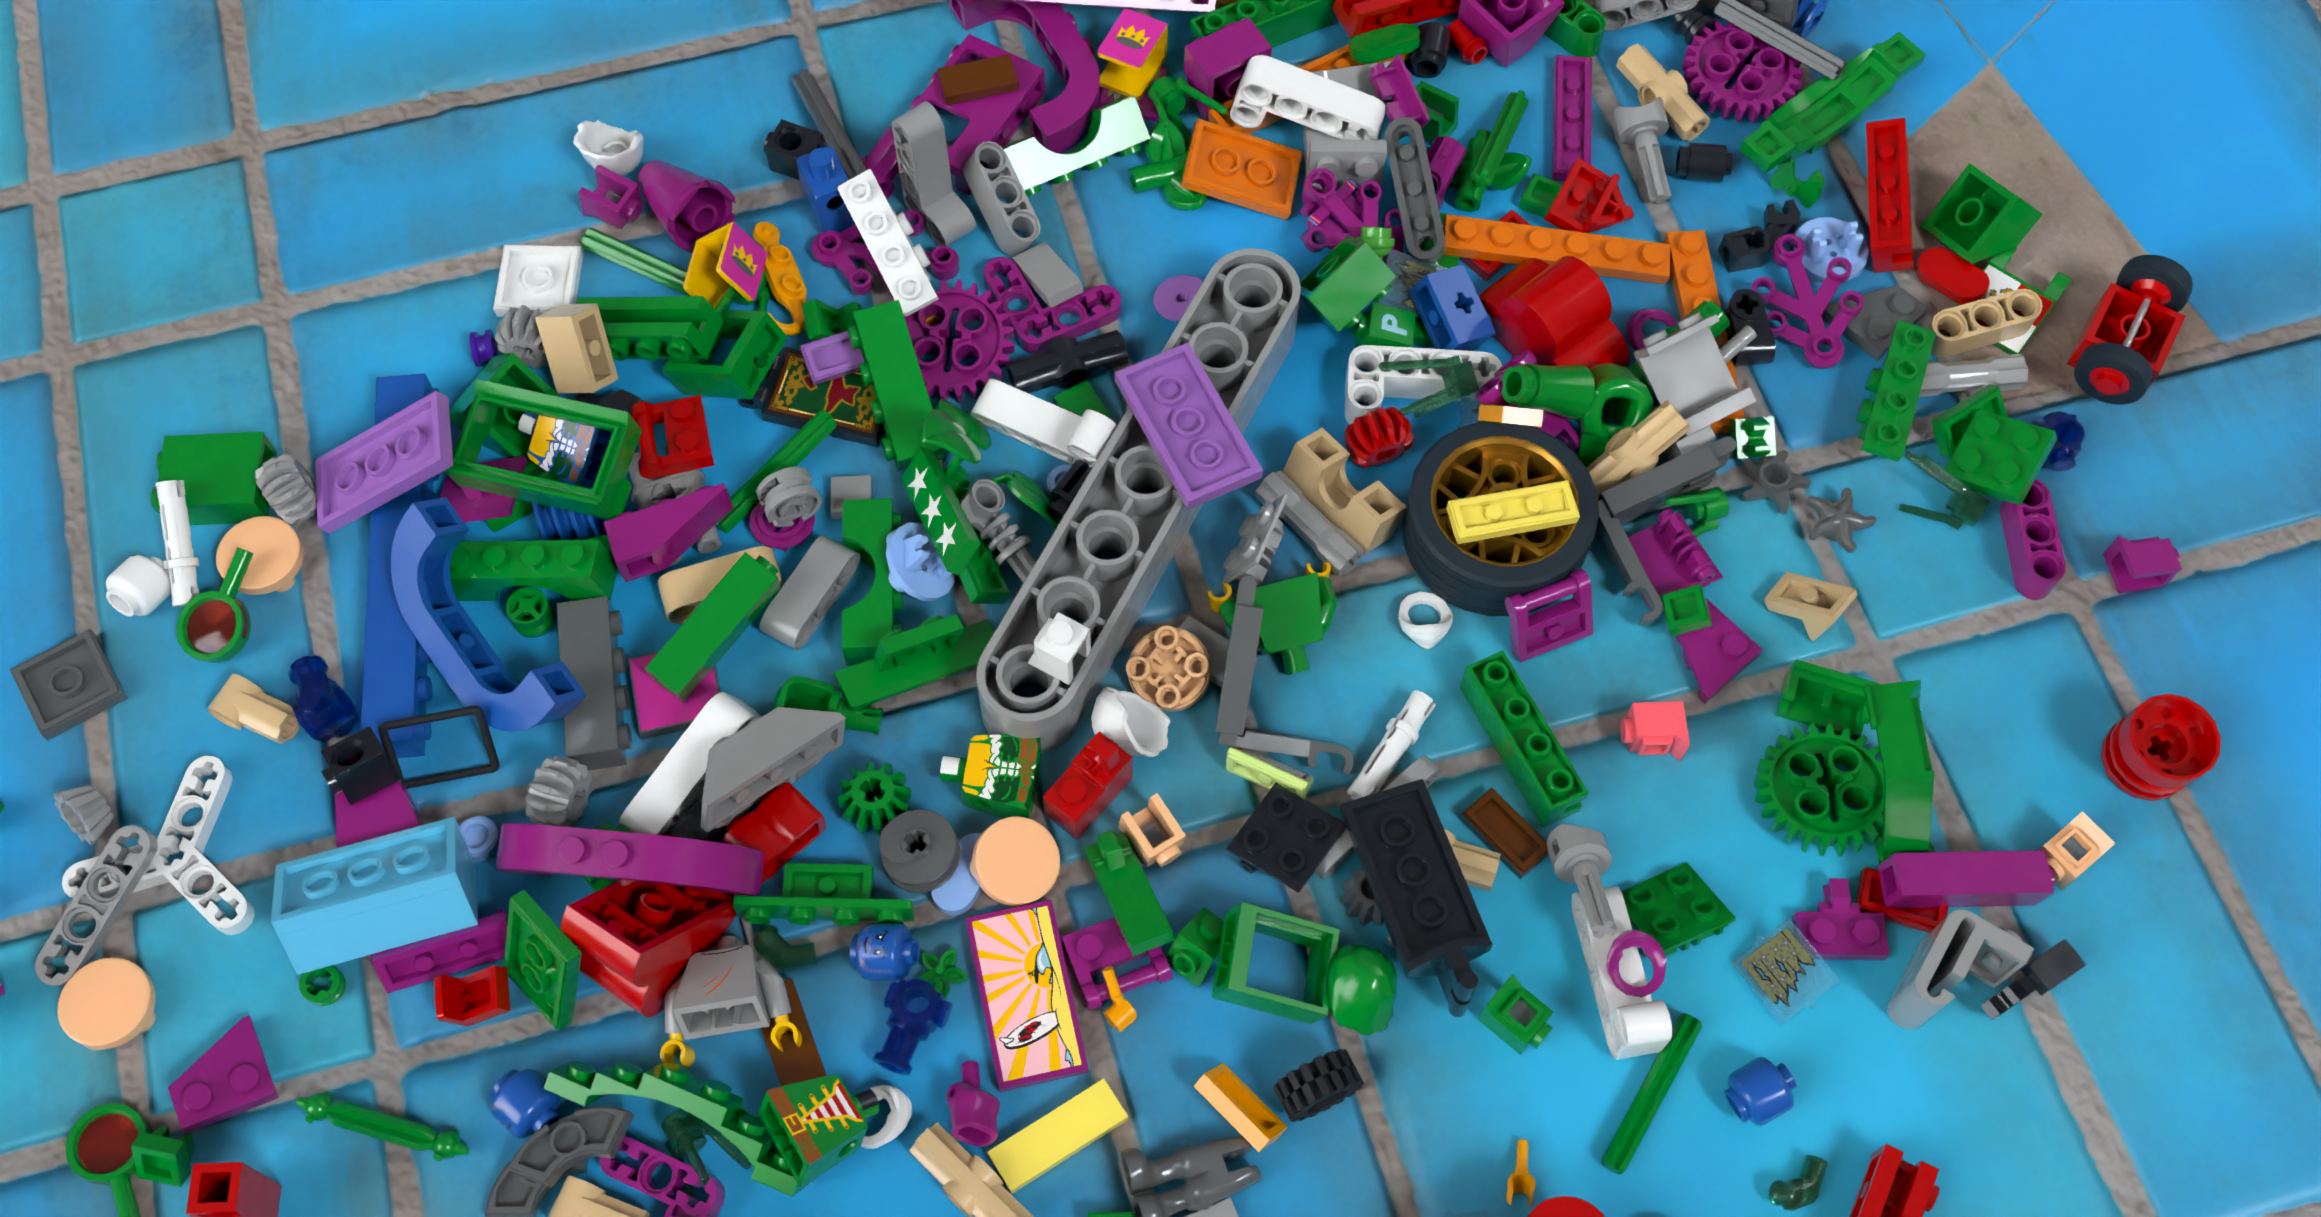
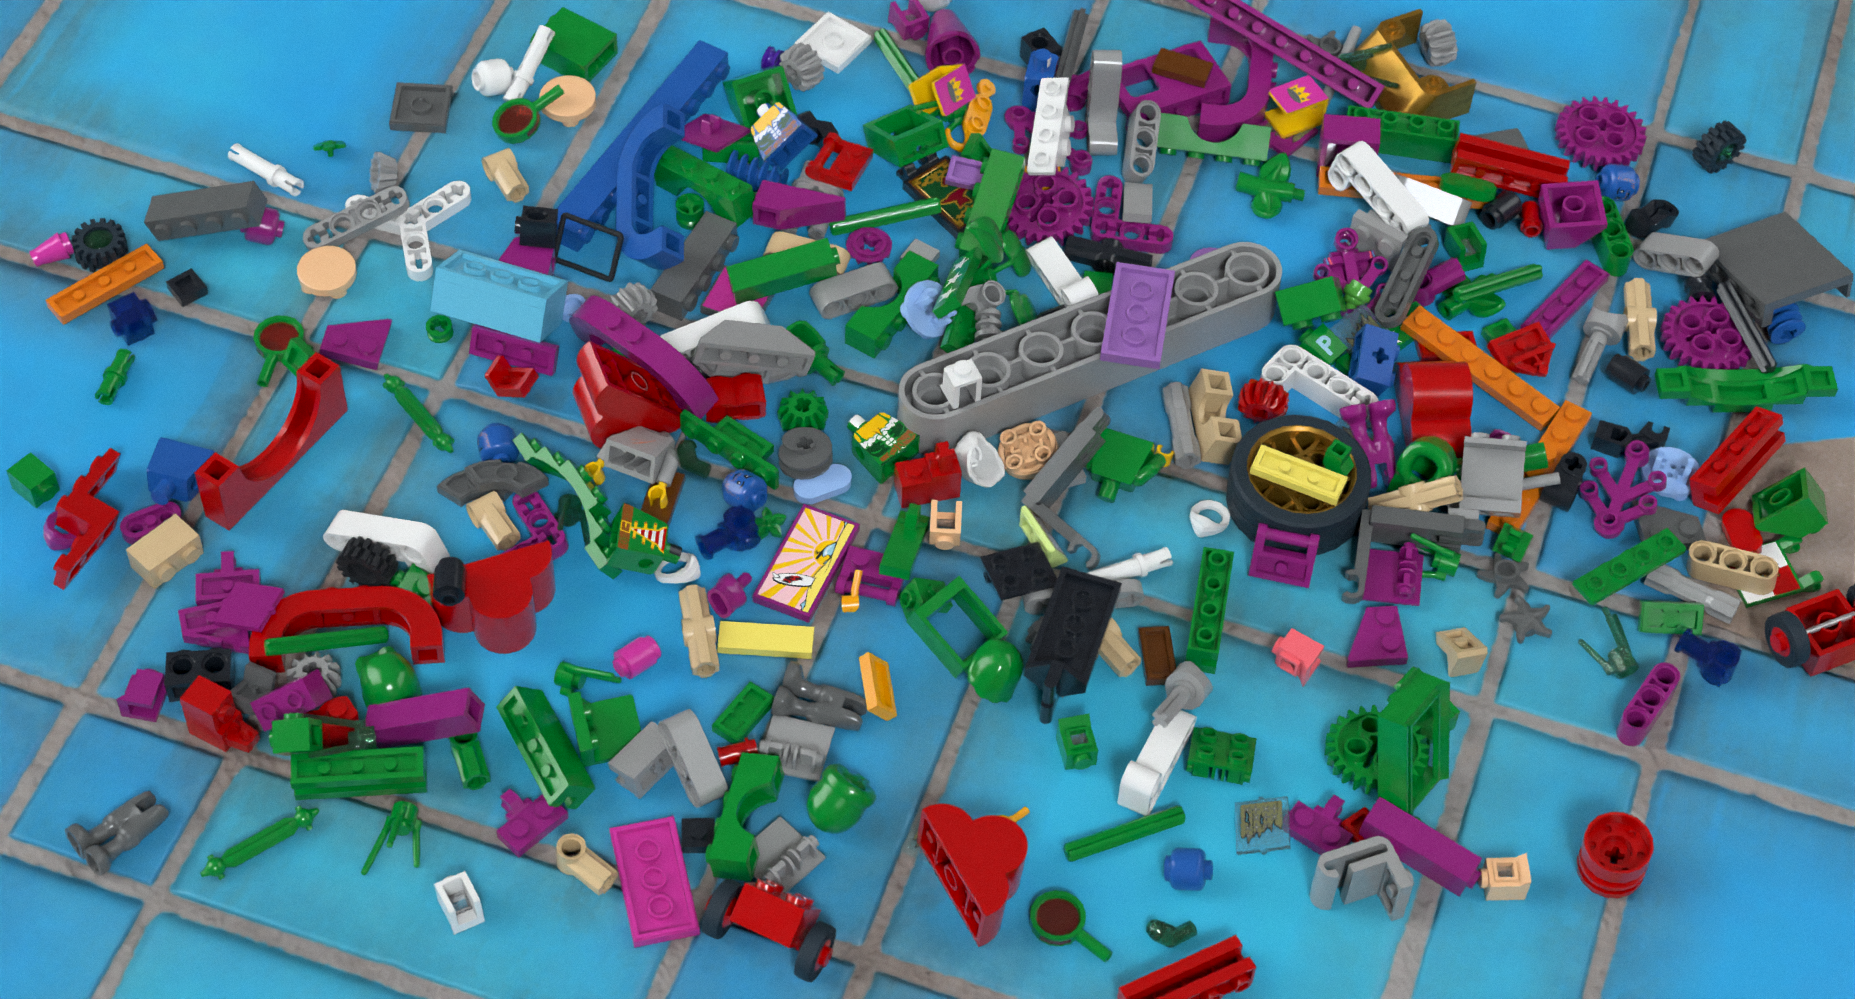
camera: 35 degrees right, 10 degrees down
light grey gear [255,454,317,524] -> none
clear blue connector [288,655,360,743] -> none
medium lavender plate [315,391,453,534] -> none
green piece [444,379,642,520] -> none
green tile [504,890,582,1031] -> none
tan brick [535,303,619,393] -> none
green brick [576,296,724,361] -> none
light grey wheel [756,466,822,527] -> none
green bracket [834,614,994,711] -> none
light nougat tile [970,816,1060,907] -> none
green plant [1148,76,1228,147] -> none
orange tile [1180,118,1303,220] -> none
light grey hinge [1221,493,1289,587] -> none
black tyre [1274,1049,1364,1122] -> none
magenta hinge [1369,54,1430,128] -> none
clear green plant [1378,355,1480,418] -> none
tile [1478,404,1544,427] -> none
green plant [1501,363,1595,420] -> none
magenta piece [1606,930,1666,998] -> none
green tile [1660,584,1713,637] -> none
green piece [1770,158,1825,208] -> none
green plate [1942,409,2057,506] -> none
black piece [1980,939,2087,1020] -> none
magenta window [2103,536,2182,594] -> none
none -> green piece [1323,439,1354,476]

